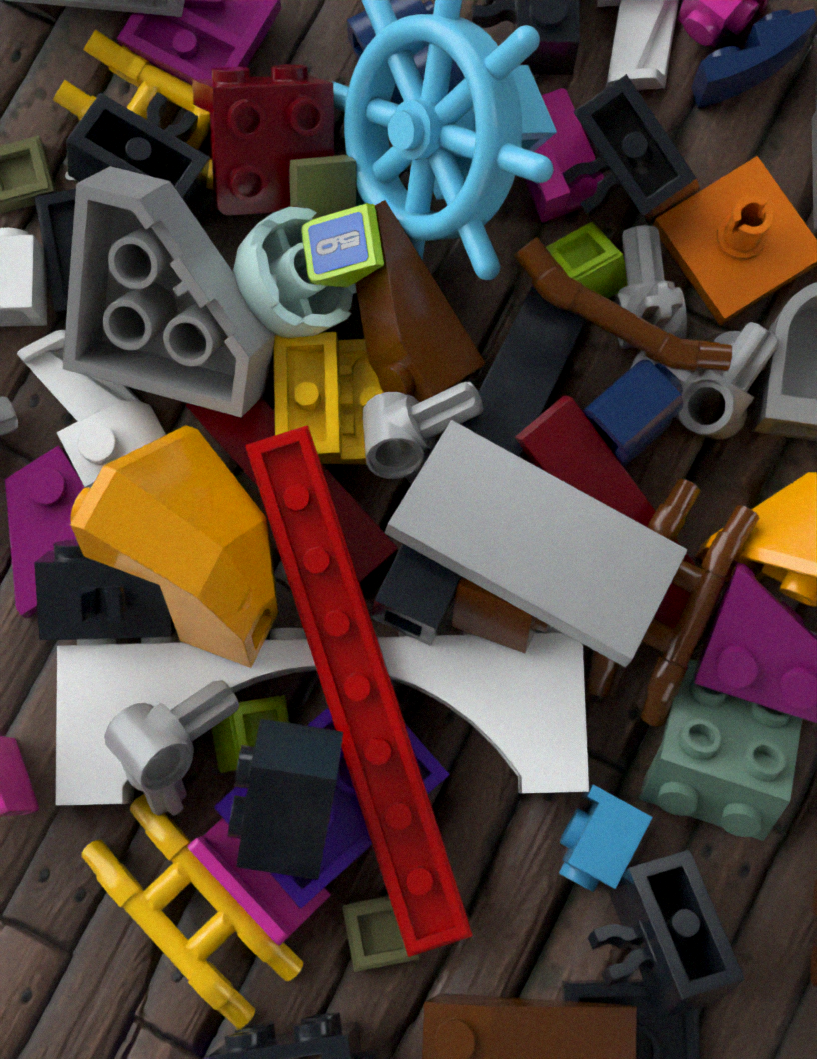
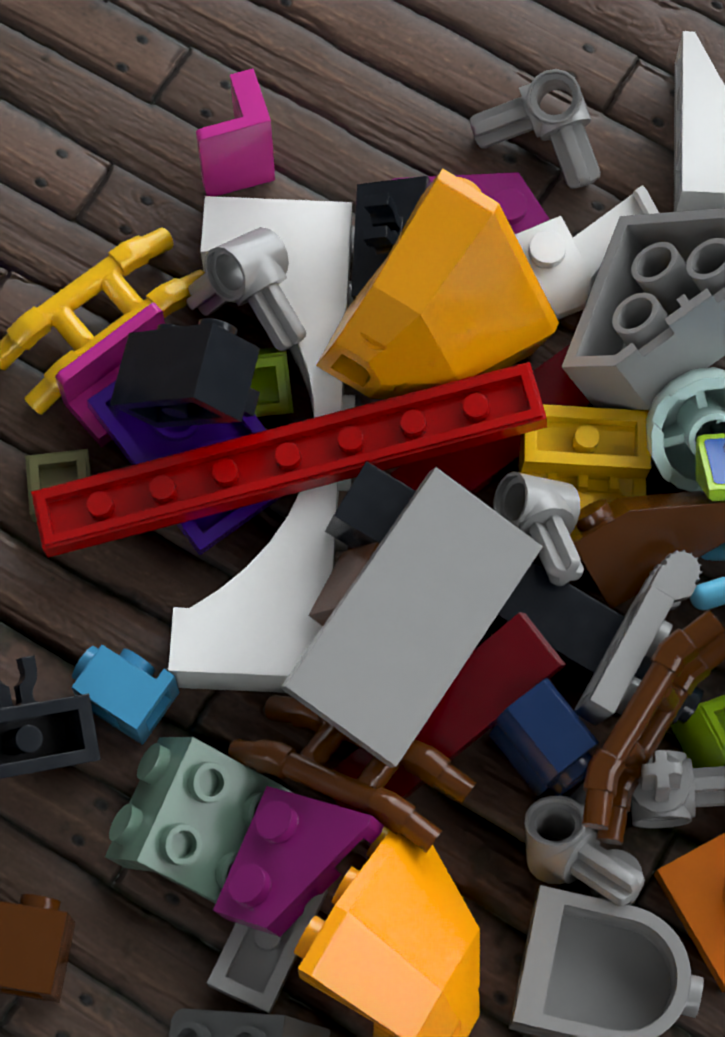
camera: 90 degrees right, 10 degrees down
none -> light grey hinge [574,550,702,726]

